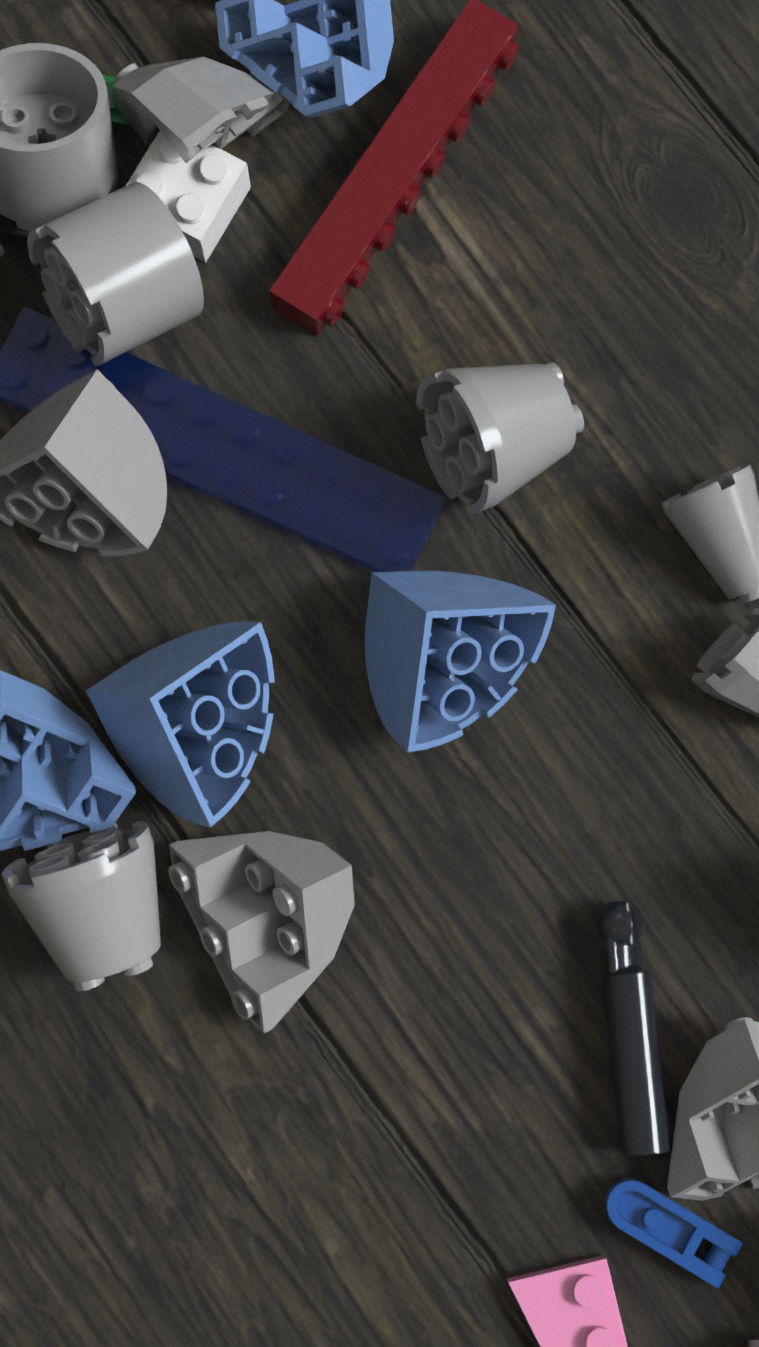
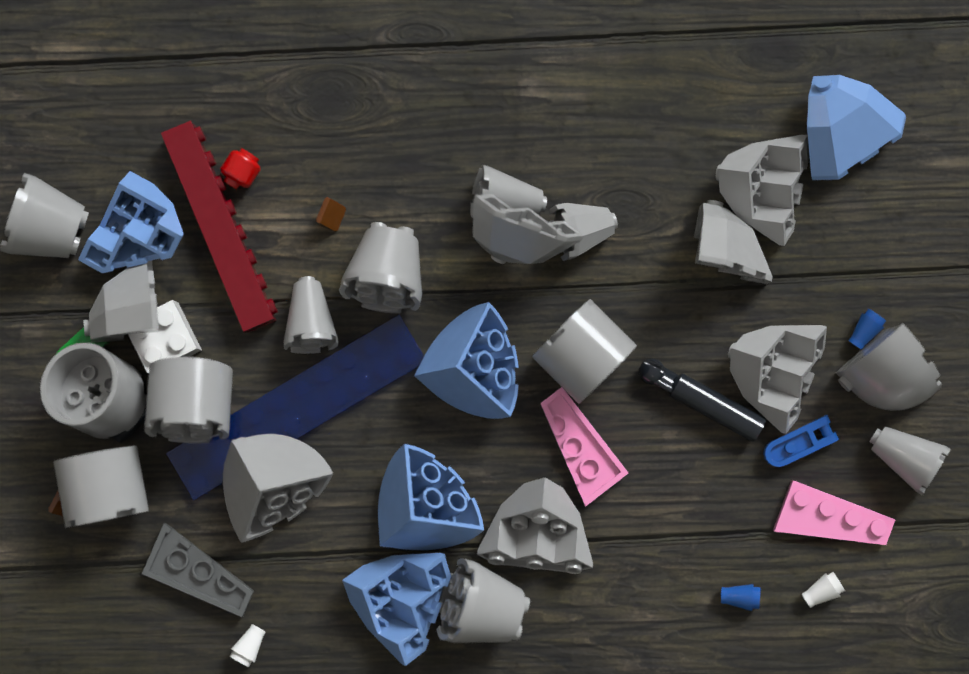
camera: 55 degrees left, 5 degrees up
none -> red head [220,148,261,190]
none -> light grey cone [283,276,338,354]
none -> reddish brown slope [316,197,346,232]
none -> light grey brick [473,194,584,264]
none -> light grey brick [532,299,637,404]
none -> bright pink wing [540,387,628,506]
none -> blue cone [721,584,760,611]

